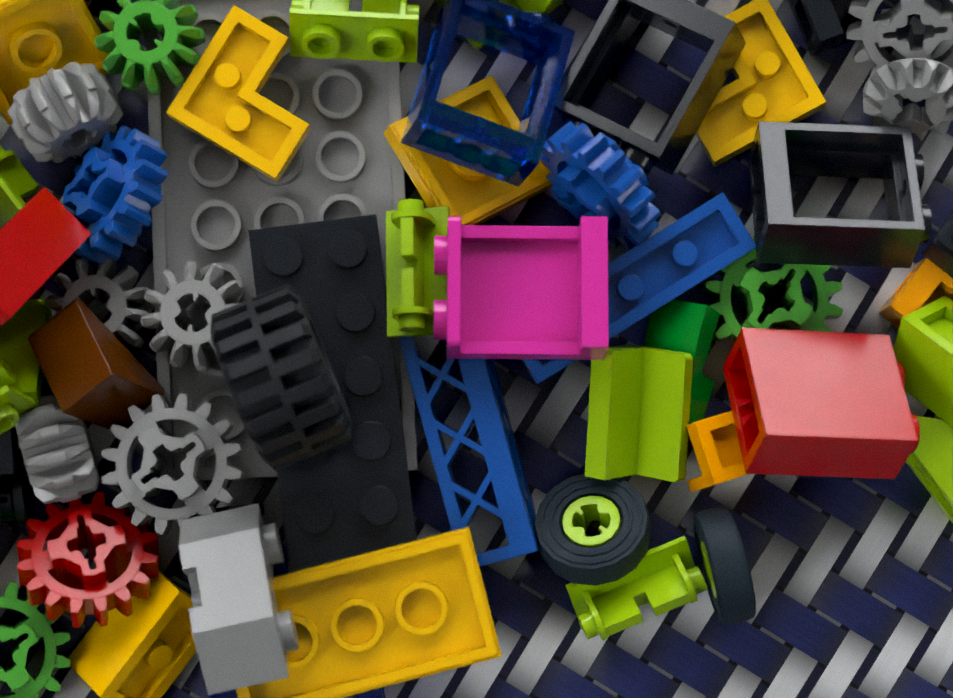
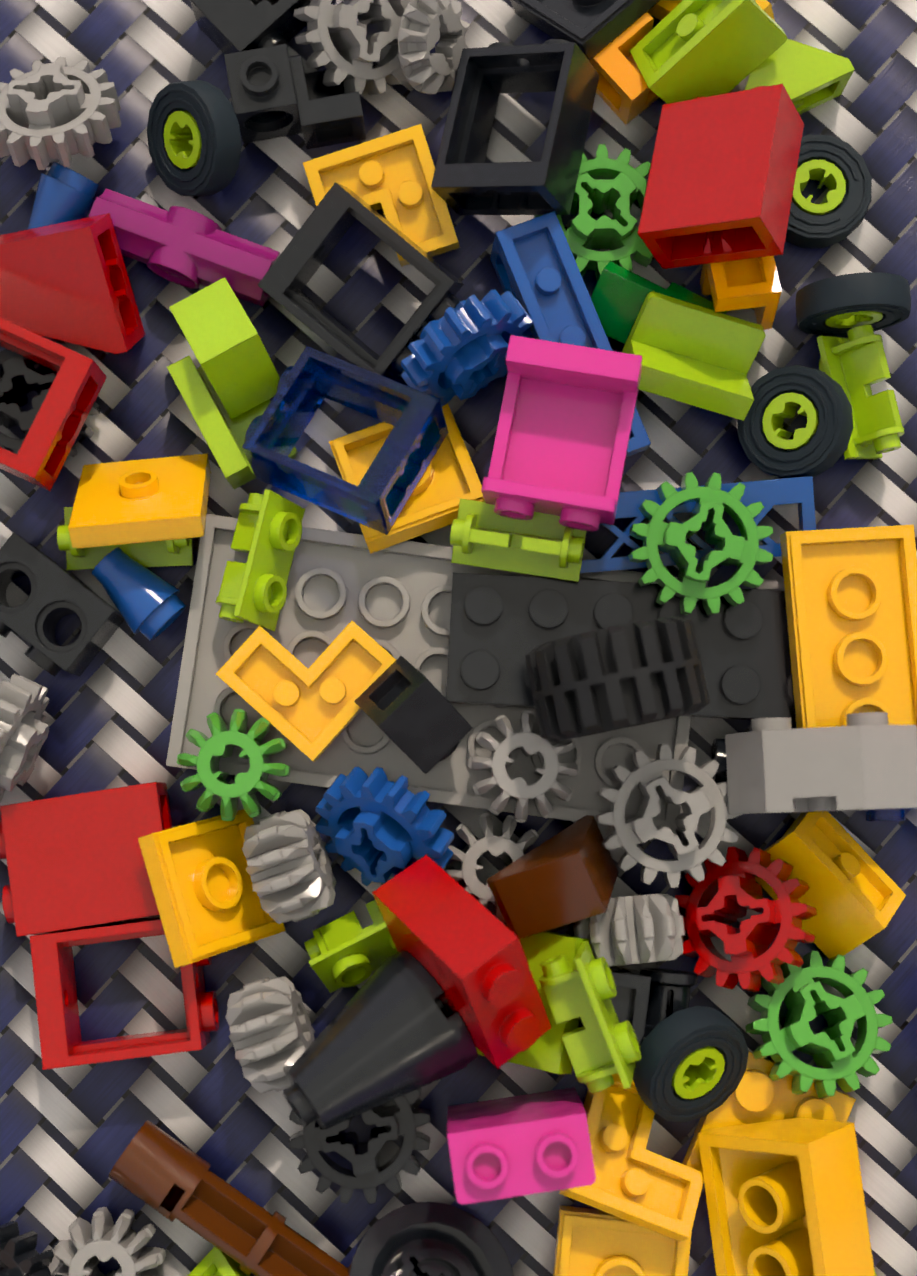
camera: 80 degrees left, 0 degrees up
none -> black brick [354,656,473,774]
none -> bright green gear [628,472,773,616]
none -> black bush [785,134,872,248]

